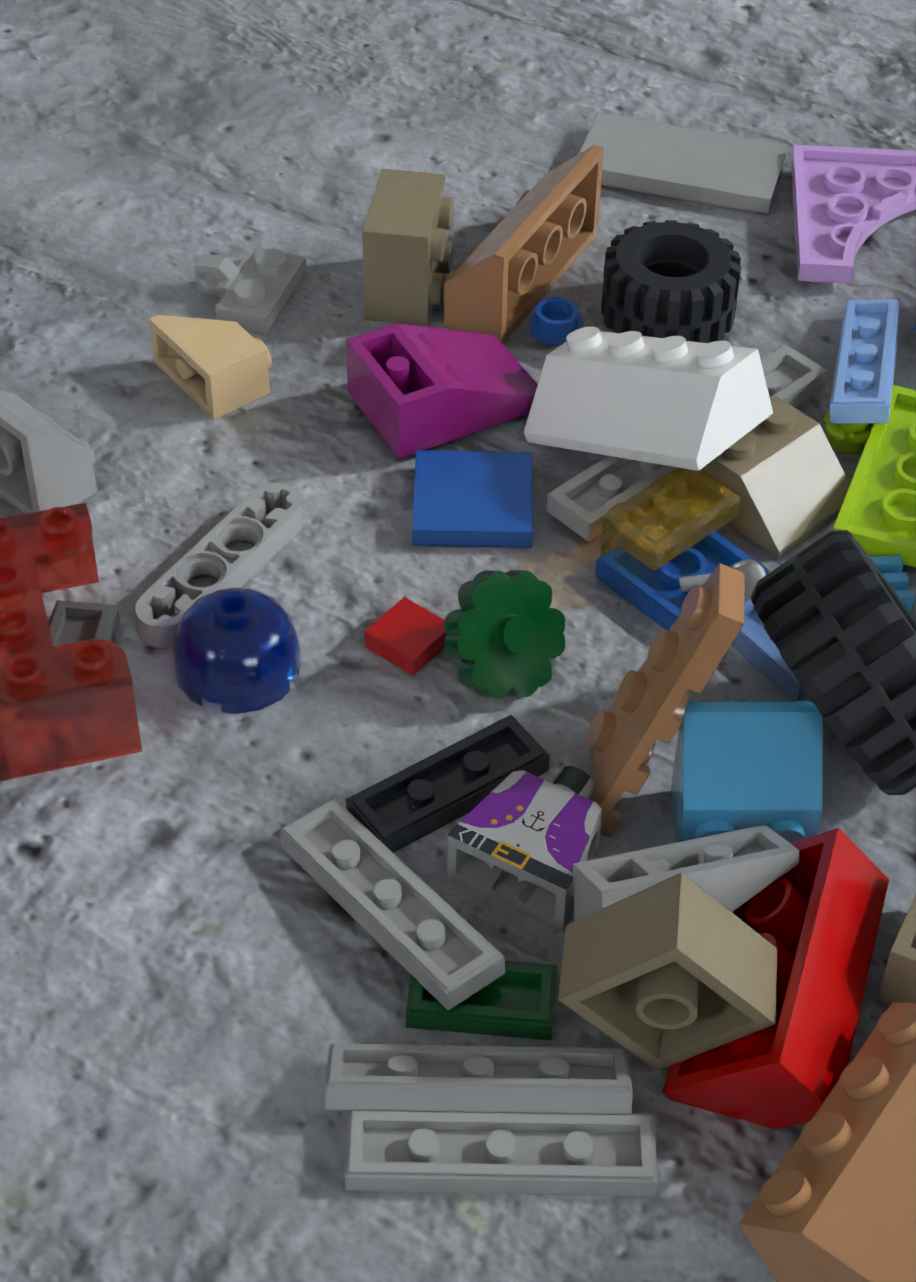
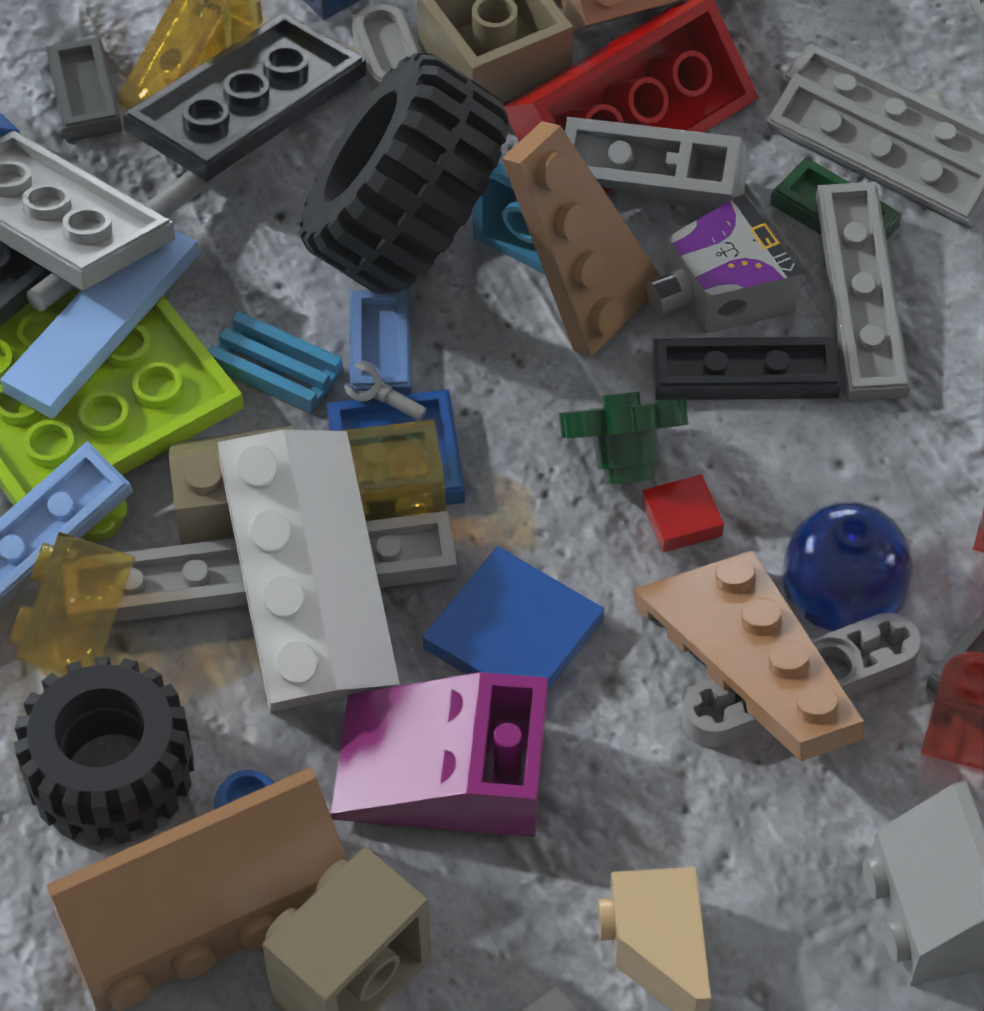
camera: 145 degrees left, 10 degrees up
dark tan brick [558,872,777,1071] -> none
none -> clear yellow bracket [10,532,136,674]
none -> medium nougat wing [633,550,864,761]

